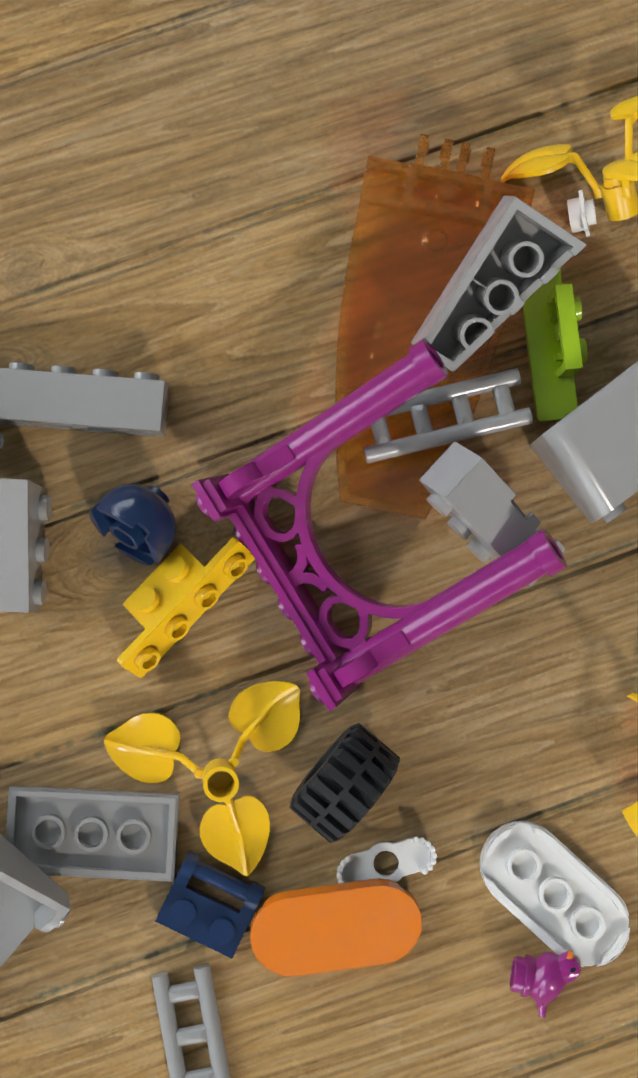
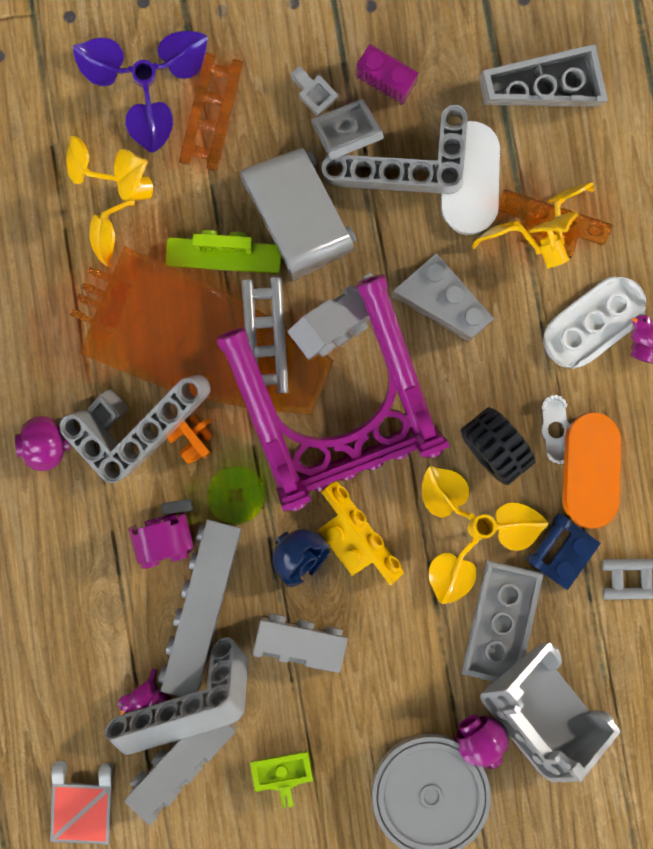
camera: 80 degrees left, 0 degrees up
light grey wedge [411,196,587,372] -> none
white plate [567,189,597,237] -> none
none -> magenta plant [15,416,70,471]
none -> light grey beam [60,374,211,483]
none -> light grey slope [86,389,129,431]
none -> magenta brick [128,513,194,569]
none -> dark grey tile [161,499,194,515]
none -> orange hips [167,412,214,465]
none -> clear neon green plate [208,467,266,524]
none -> light grey wedge [391,253,494,342]

